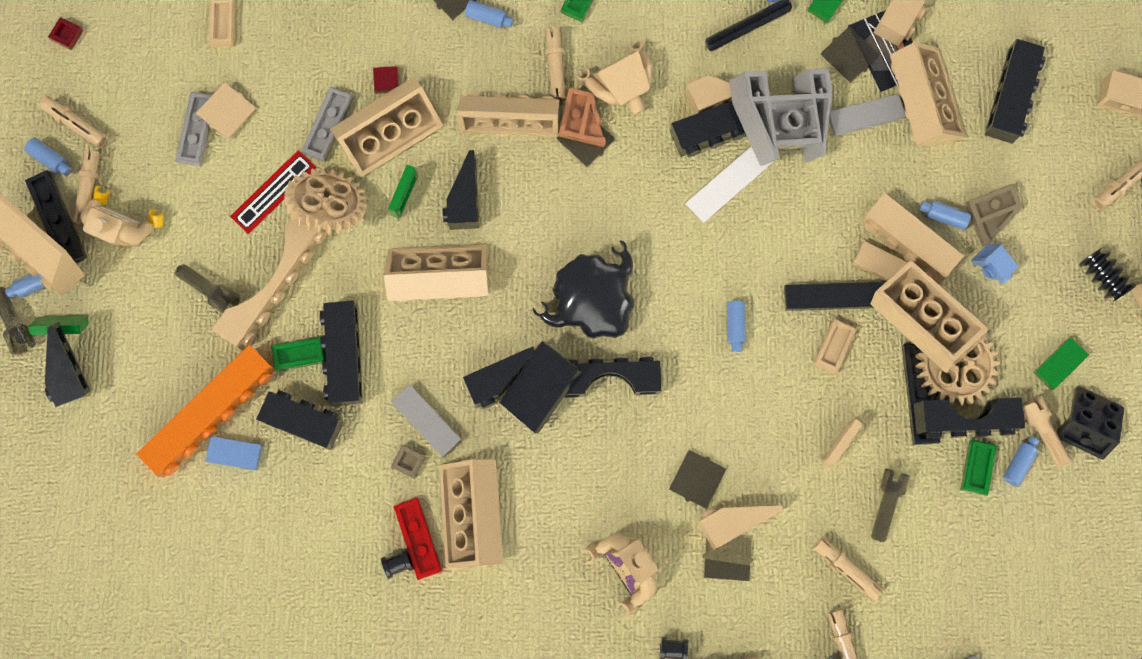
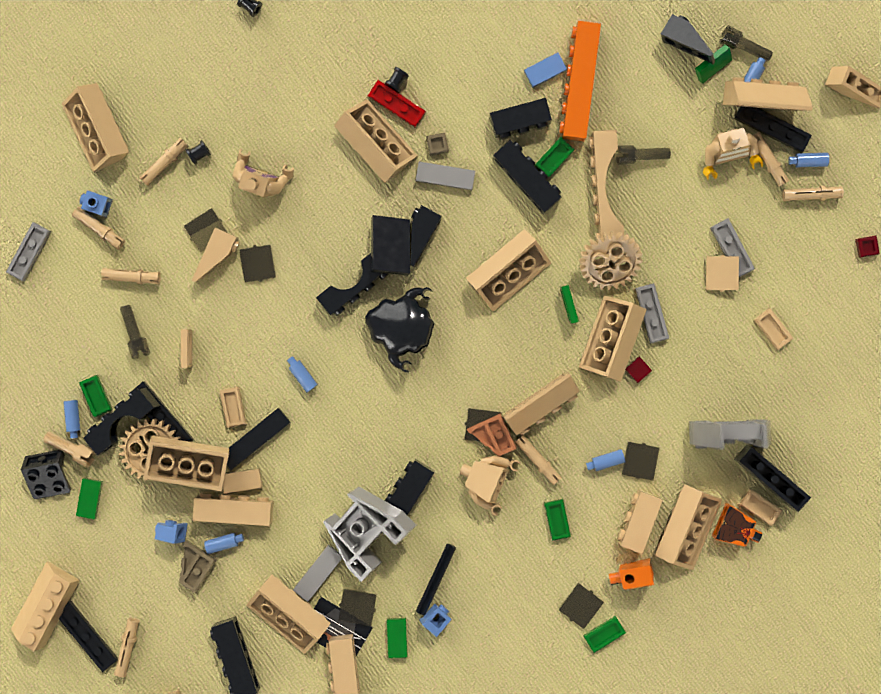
camera: 150 degrees right, 10 degrees up
sticker [230,150,317,234] -> none
black slope [442,150,479,230] -> none
tan slope [685,75,732,114] -> none
white sticker [685,146,773,223] -> none
black piece [1079,247,1136,302] -> none

